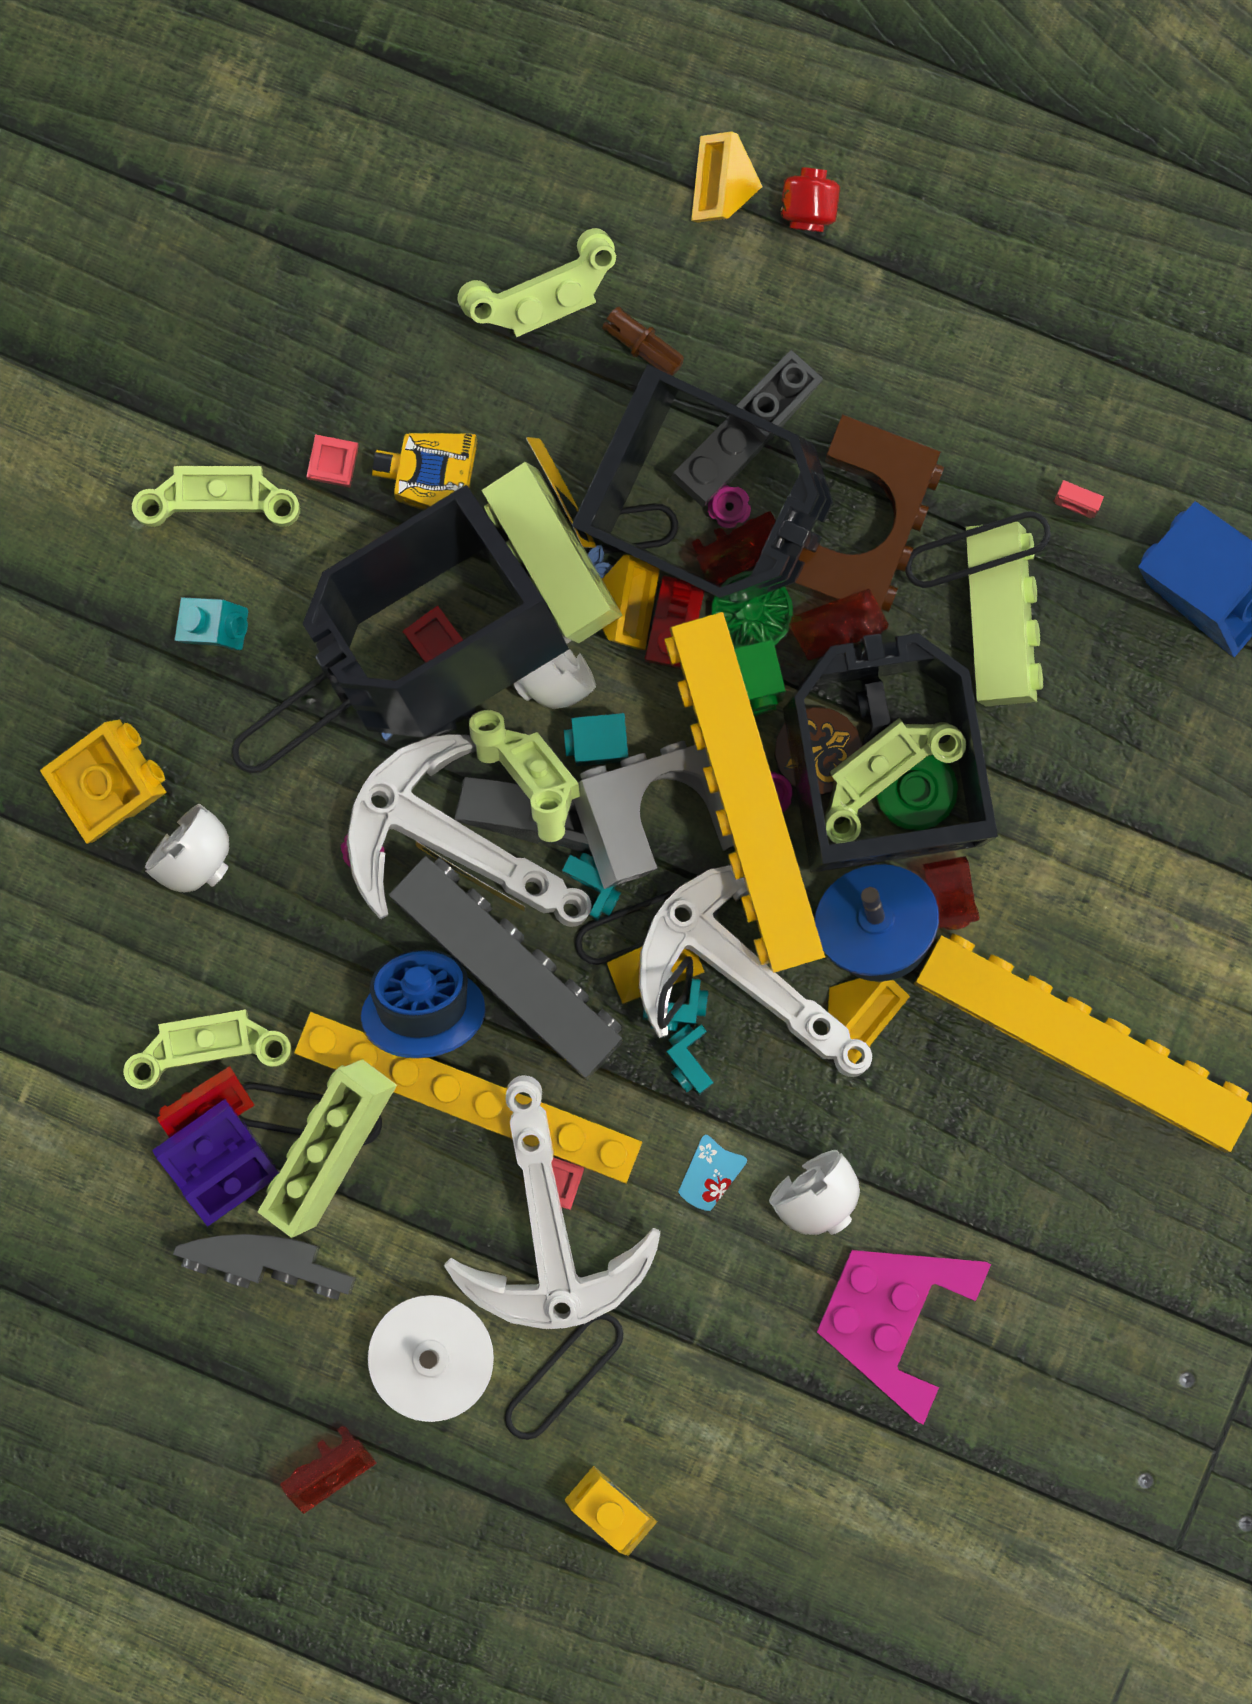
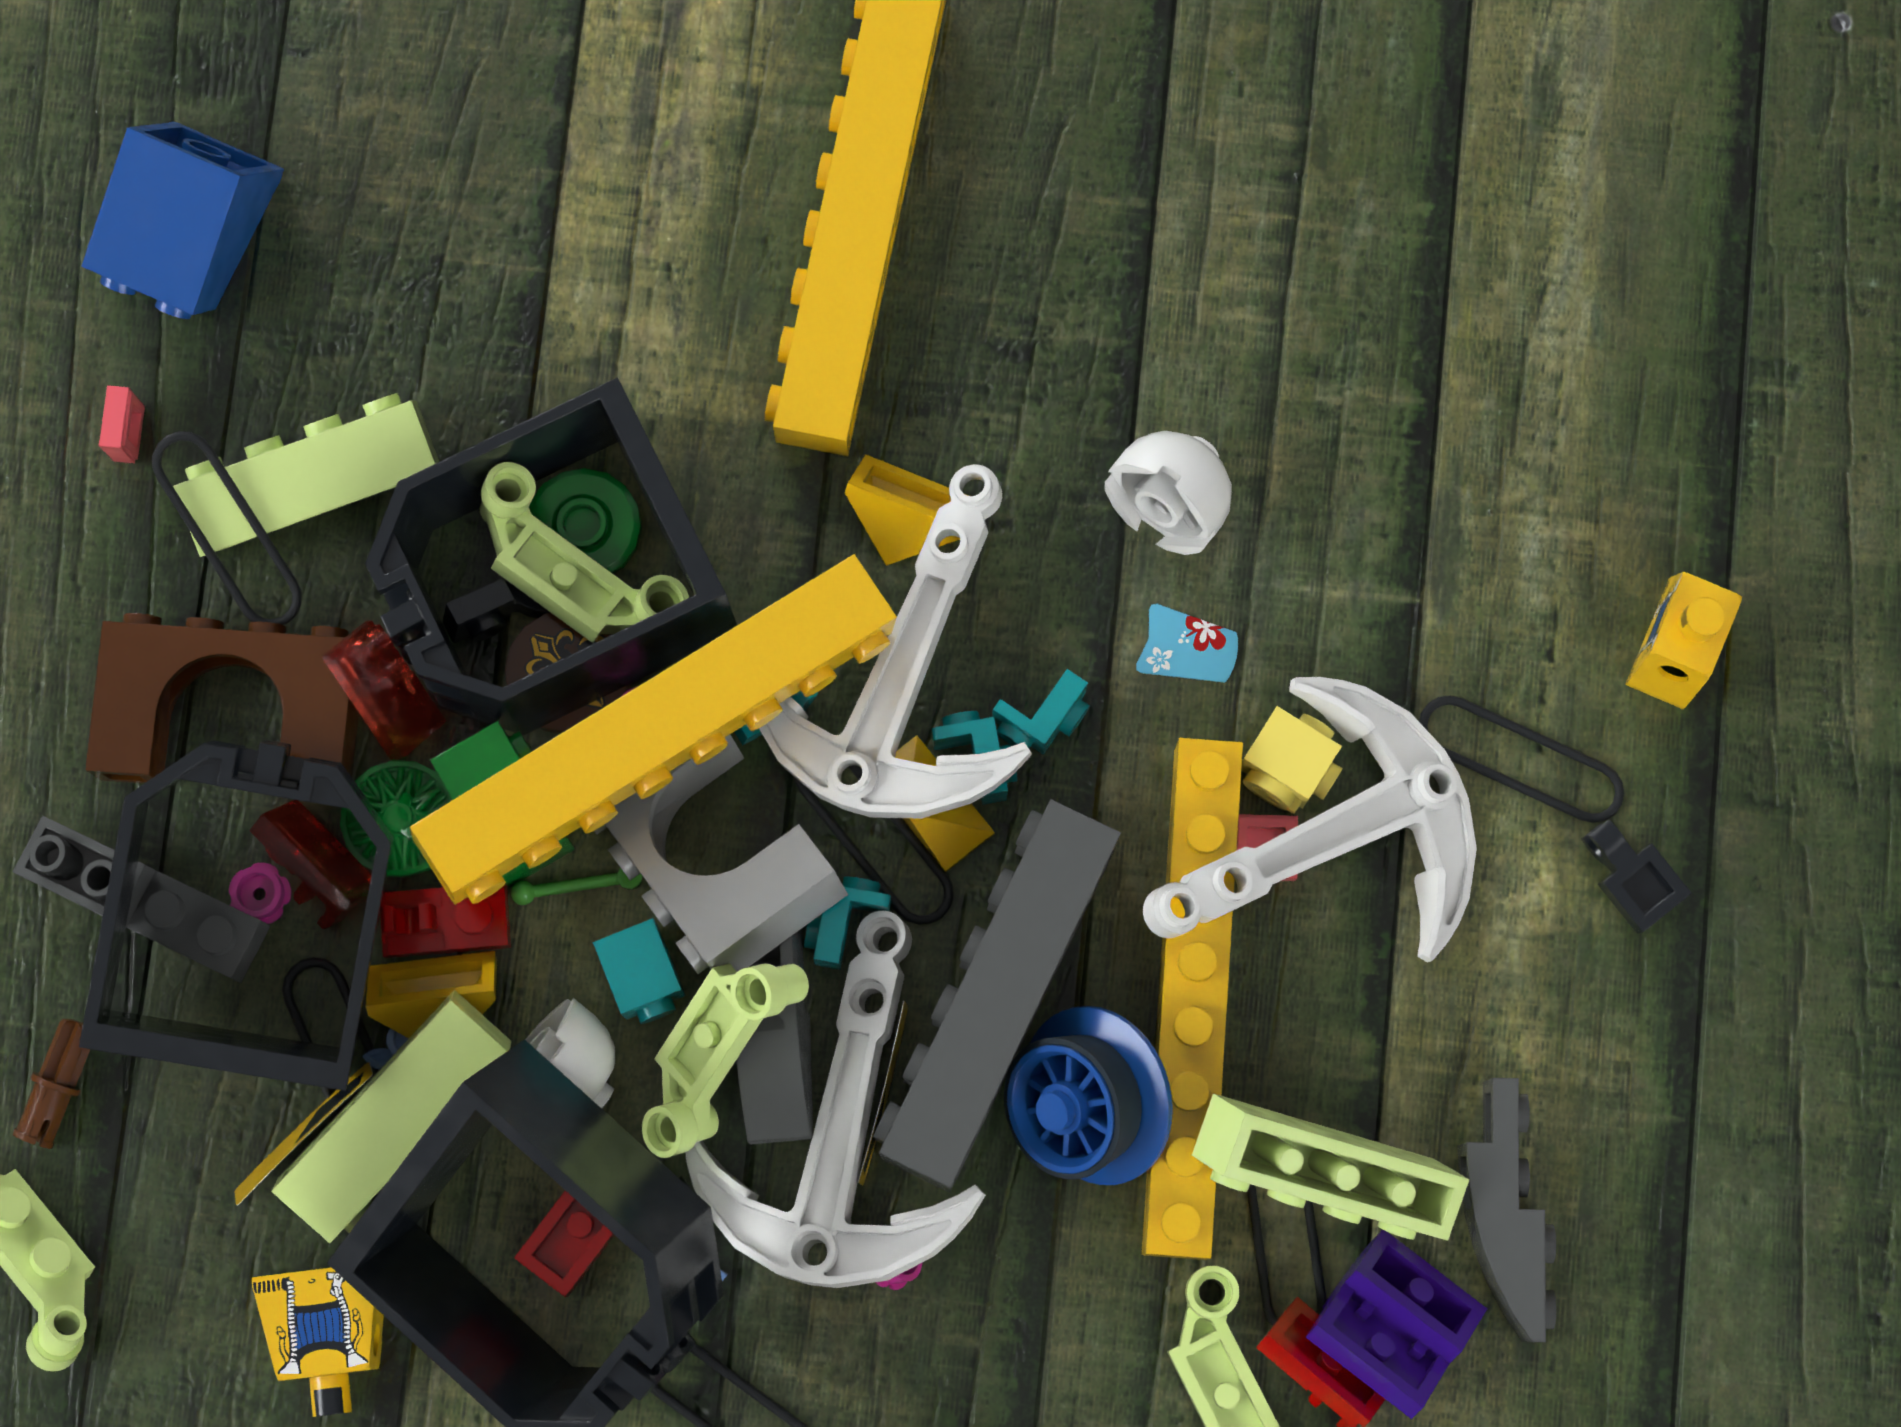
camera: 110 degrees left, 5 degrees down
clear red plate [280,1426,377,1514] -> none
white piece [368,1295,494,1422] -> none
black piece [657,956,693,1029] -> none
blue piece [815,864,939,982] -> none
dark pink wing [817,1250,991,1425] -> none
clear red bracket [923,856,980,930] -> none
none -> bright green hinge [511,868,643,905]
none -> light yellow brick [1241,706,1343,814]
none -> black plate [1581,820,1692,934]

